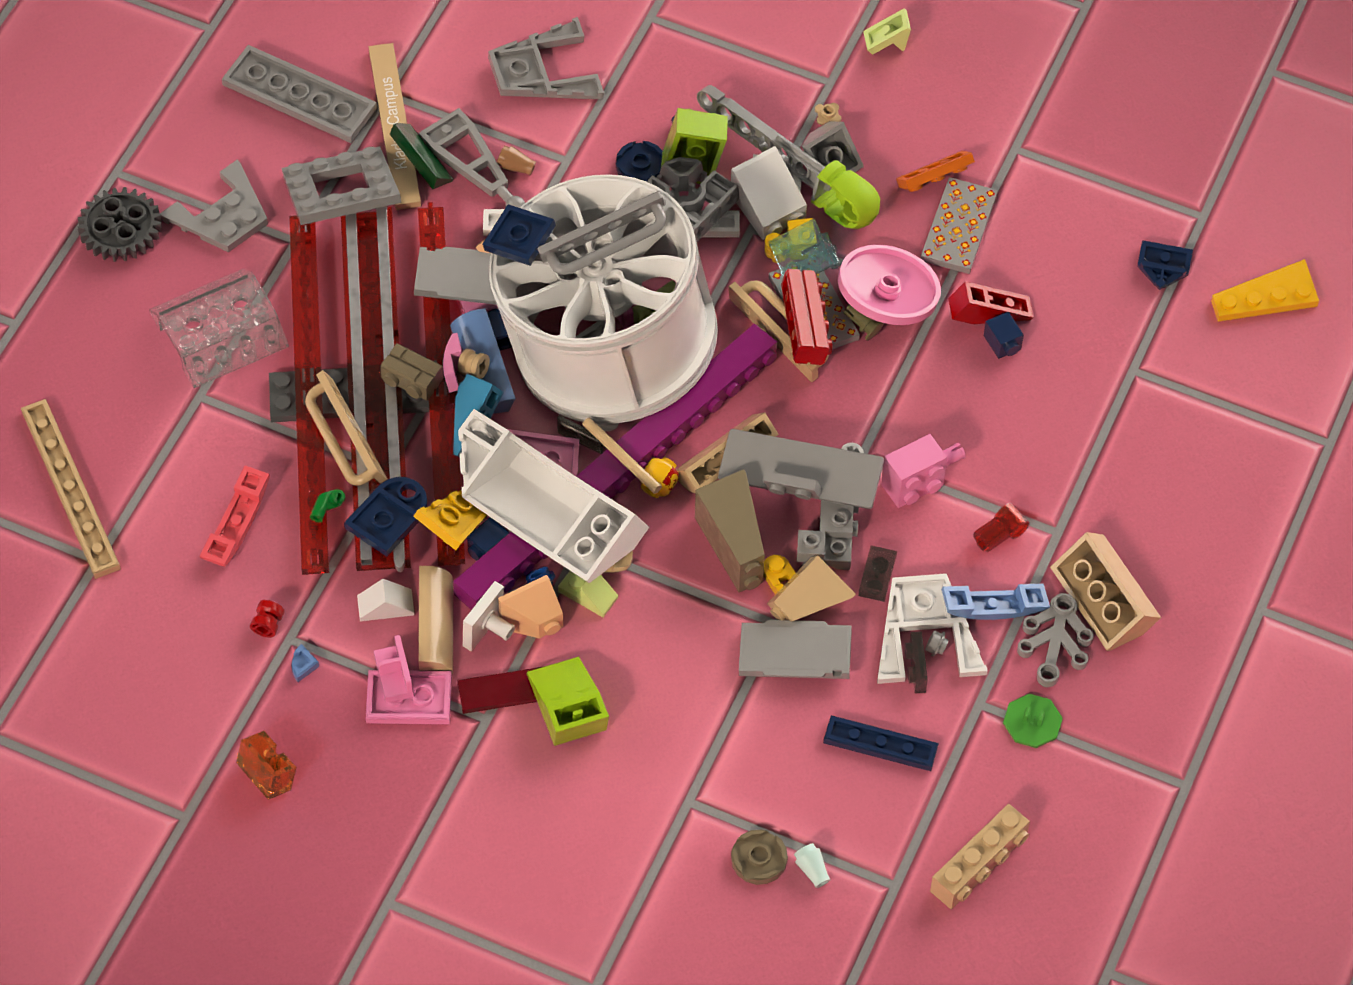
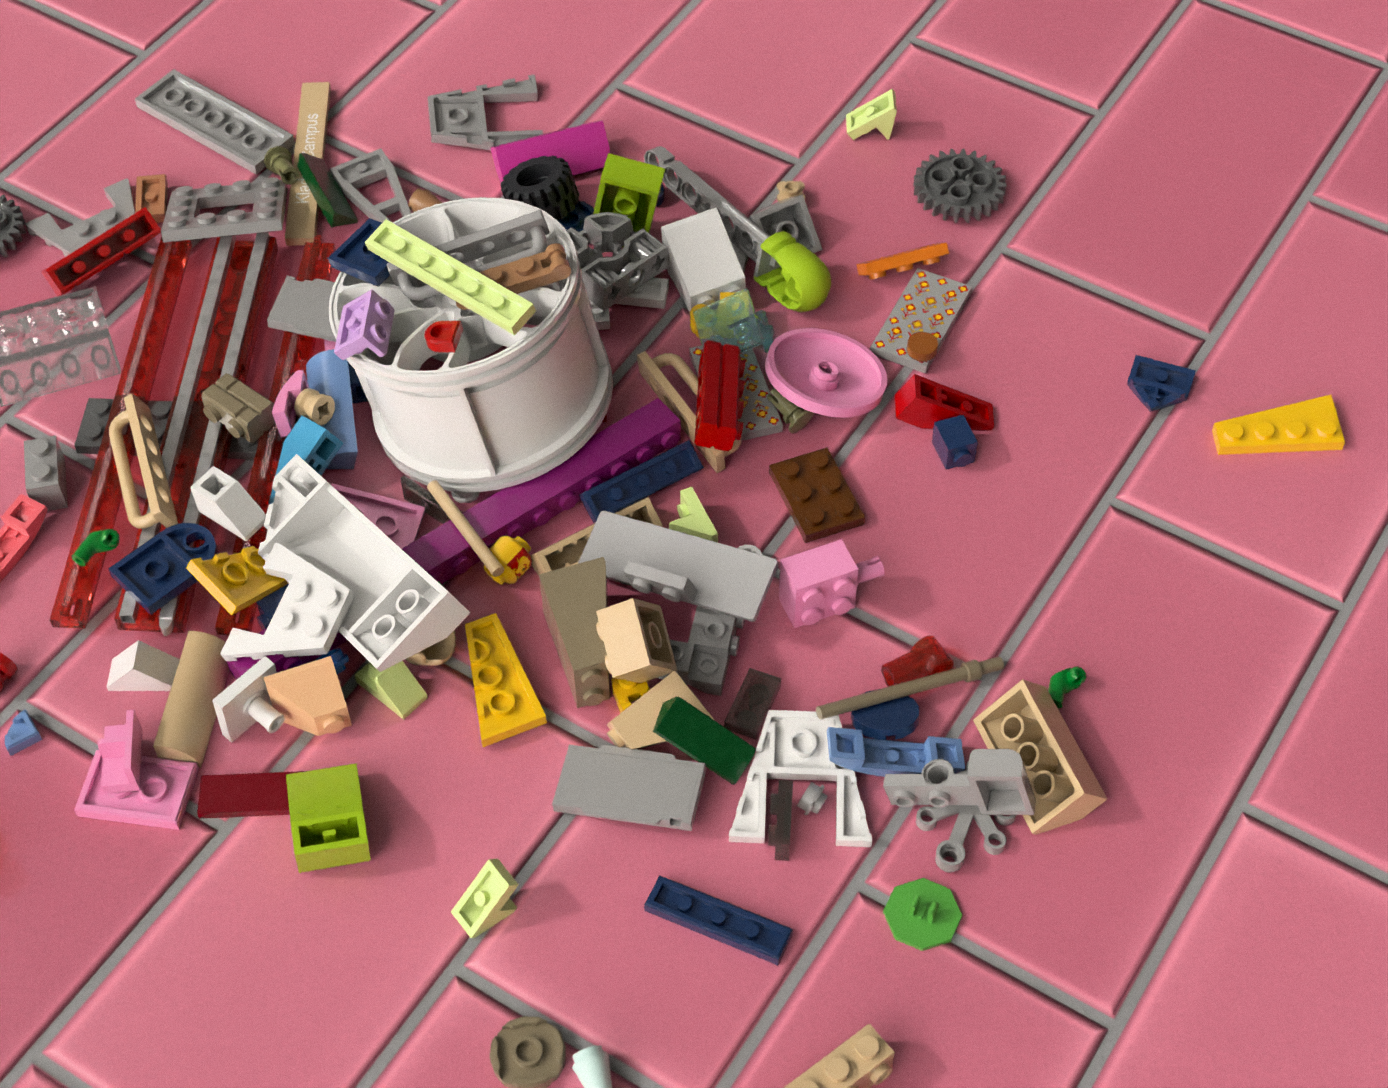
camera: 10 degrees right, 5 degrees down
none -> light grey brick [24,436,68,511]
none -> red brick [41,207,161,297]
none -> nougat plate [135,174,168,223]
none -> white slope [191,466,266,541]
none -> white wing [220,543,354,661]
none -> olive pin [264,146,299,185]
none -> lavender bracket [334,289,394,360]
none -> yellowish green plate [365,219,536,335]
none -> red tile [424,321,463,353]
none -> yellowish green slope [451,859,519,938]
none -> medium nougat plate [455,243,571,310]
none -> yellow wing [465,613,547,747]
none -> dark pink brick [490,120,611,183]
none -> black tyre [501,156,579,220]
none -> dark blue tile [579,440,704,523]
none -> tan brick [596,598,677,683]
none -> dark green slope [653,696,756,785]
none -> yellowish green slope [669,487,718,542]
none -> reddish brown plate [769,447,865,543]
none -> dark tan bar [816,656,1004,720]
none -> dark blue tile [851,689,919,740]
none -> light grey plate [883,749,1036,815]
none -> dark orange tile [907,332,938,361]
none -> dark grey gear [913,149,1007,223]
none -> green arm [1048,666,1086,709]

